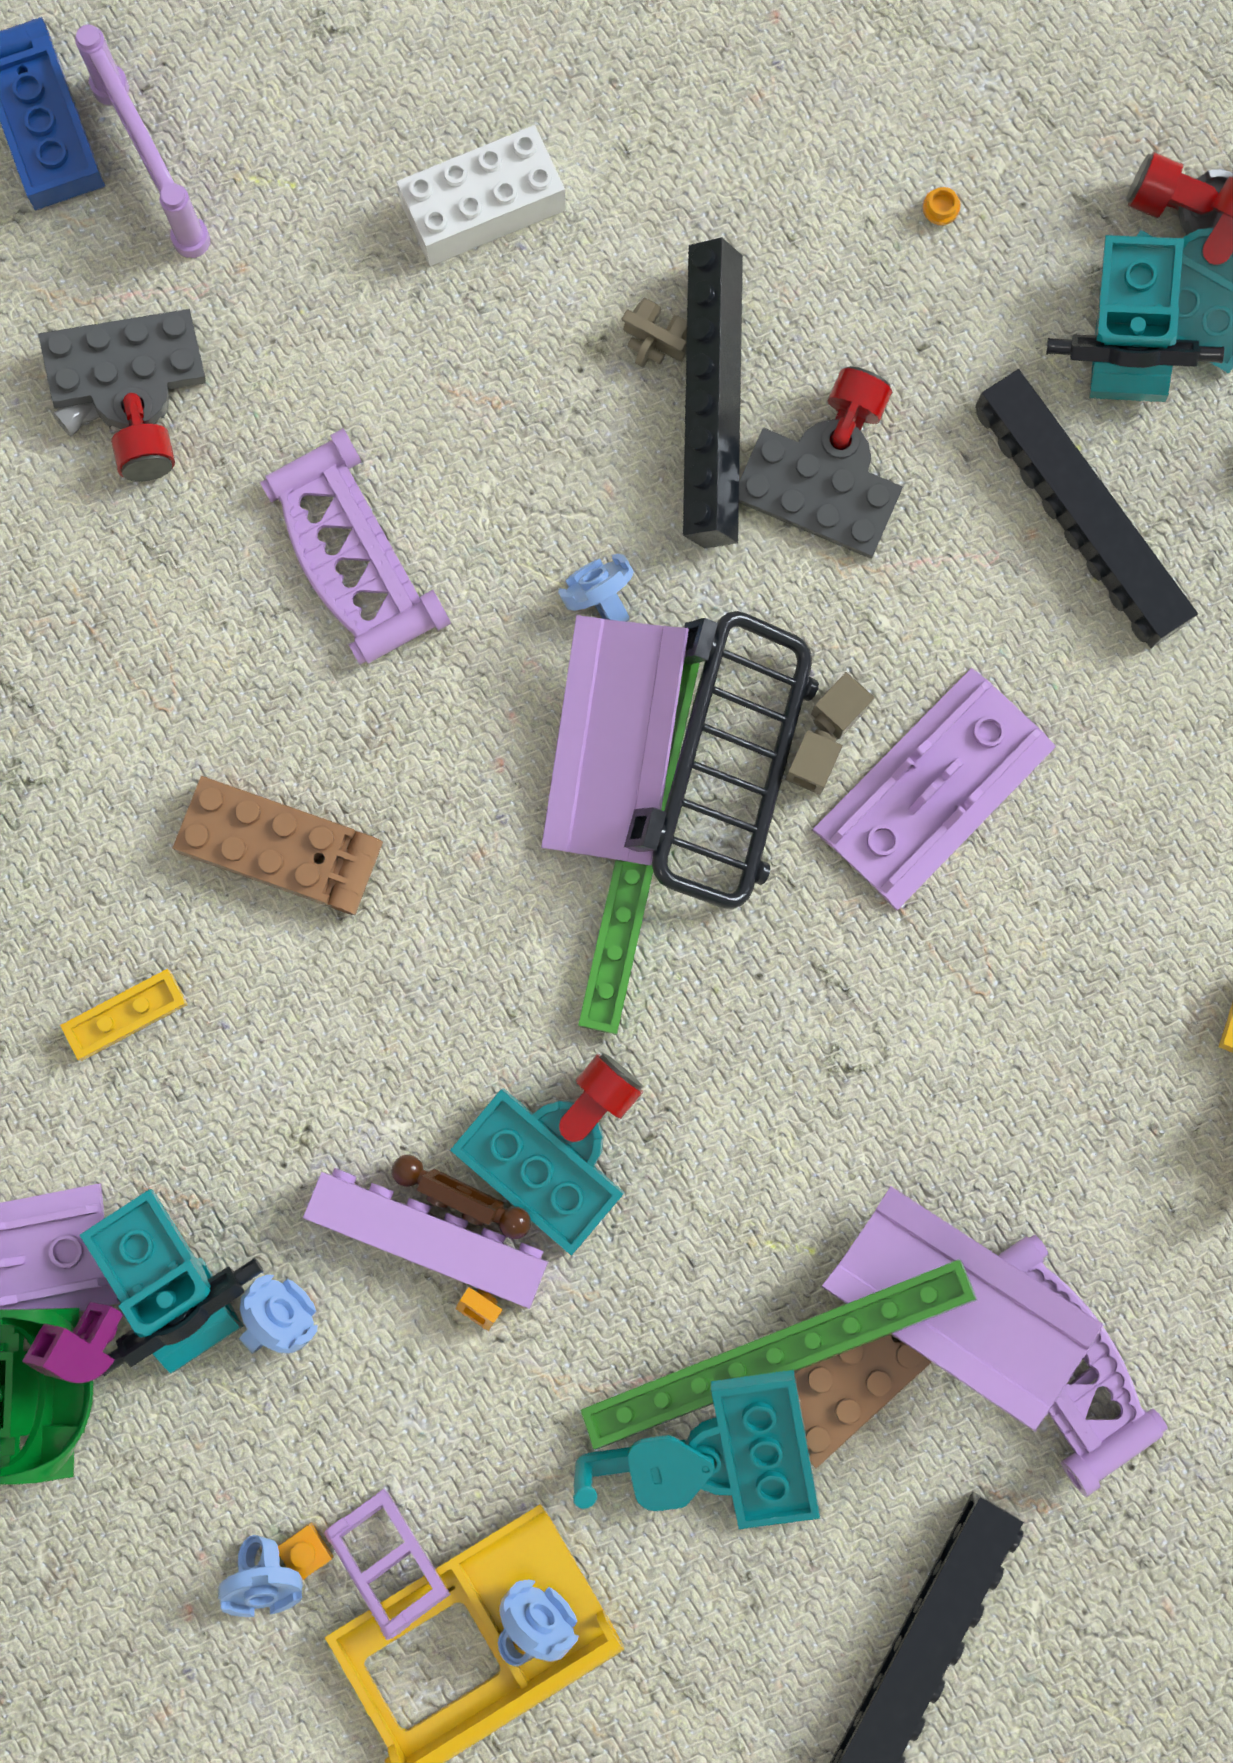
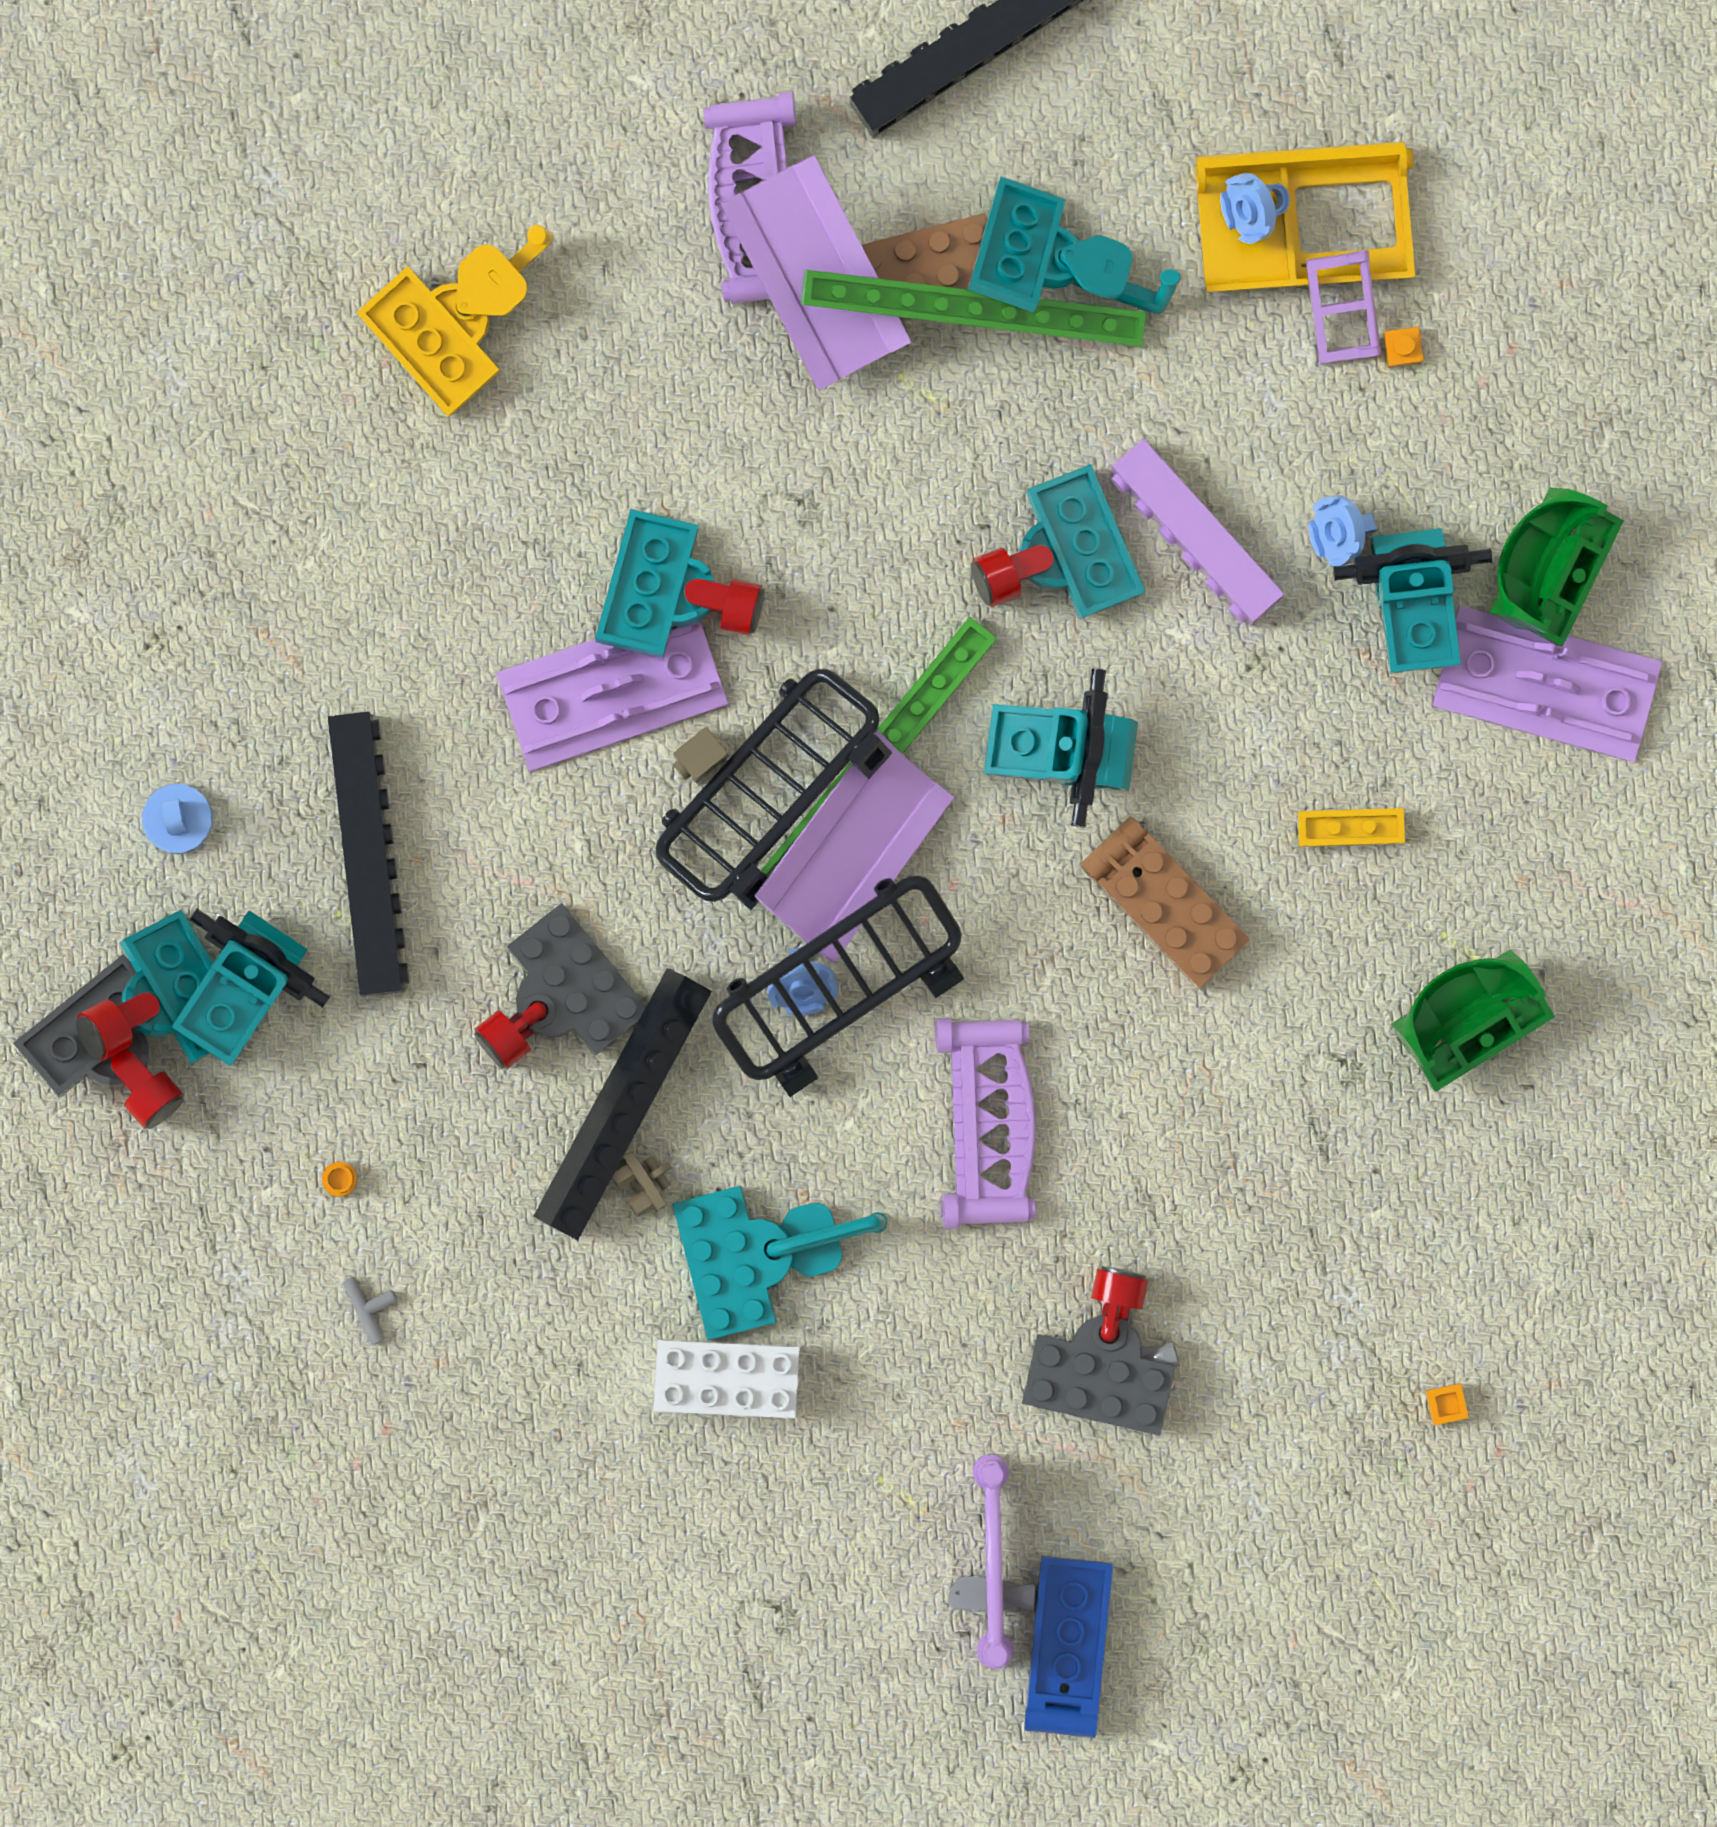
camera: 150 degrees left, 5 degrees up
magenta brick [22,1302,123,1383] -> none
light blue tile [218,1535,303,1617] -> none
reddish brown plate [391,1154,531,1239] -> none
light orange plate [455,1287,502,1332] -> none
dark tan brick [811,672,875,739] -> none
none -> light grey piece [343,1277,398,1345]
none -> teal plate [595,509,765,659]
none -> teal plate [672,1185,888,1340]
none -> black bar [712,875,965,1097]
none -> light grey piece [948,1576,1037,1611]
none -> teal piece [984,669,1138,828]

